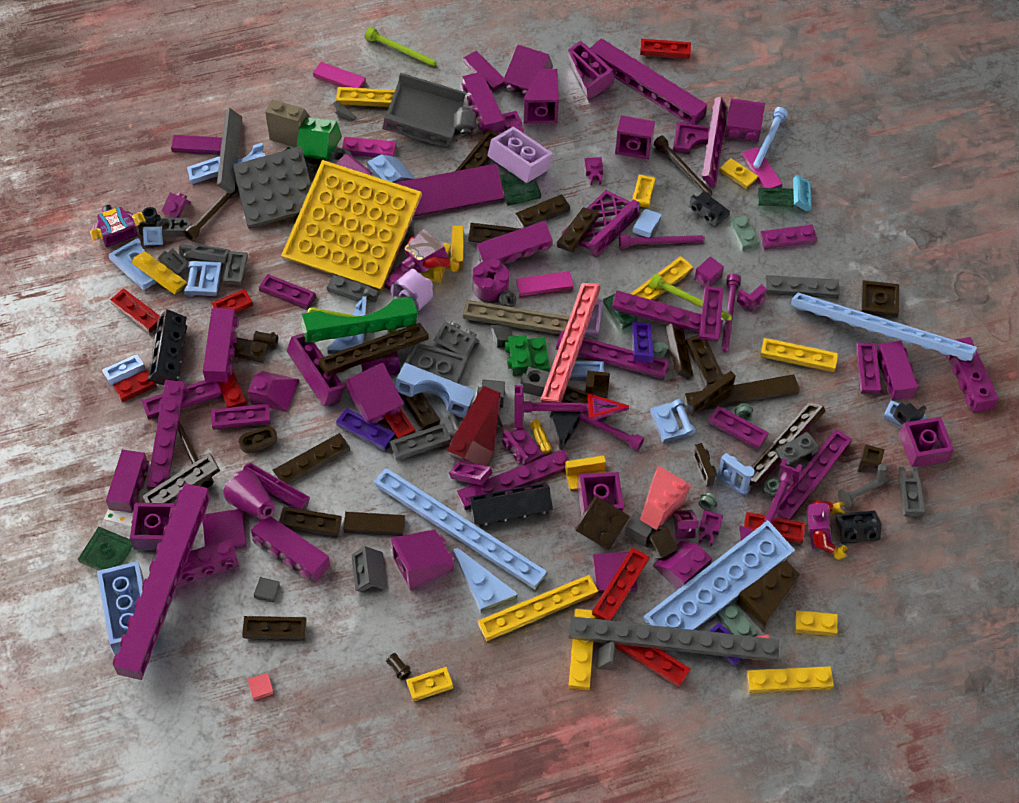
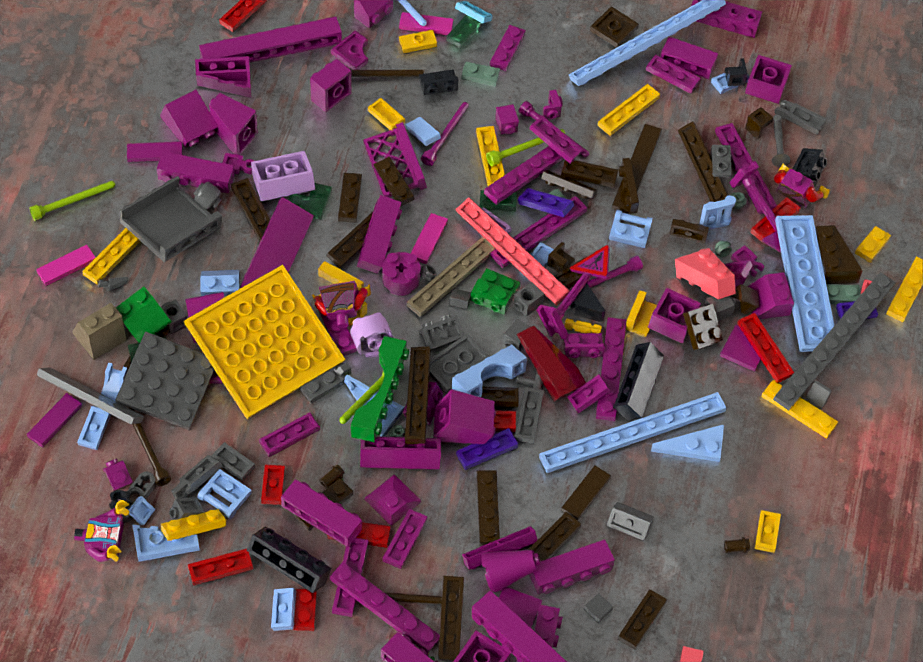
camera: 60 degrees left, 0 degrees up
dark brown plate [239,426,277,453] -> none
dark pink plate [342,137,396,157] -> none
magenta slope [391,529,455,590] -> none
yellow plate [478,575,598,641] -> none
magenta plate [584,157,603,185] -> none
red plate [615,644,691,688] -> none
magenta plate [702,97,728,187] -> none
magenta plate [708,406,769,450] -> none
sand green plate [734,403,753,421] -> none
dark grey plate [765,275,840,299] -> none

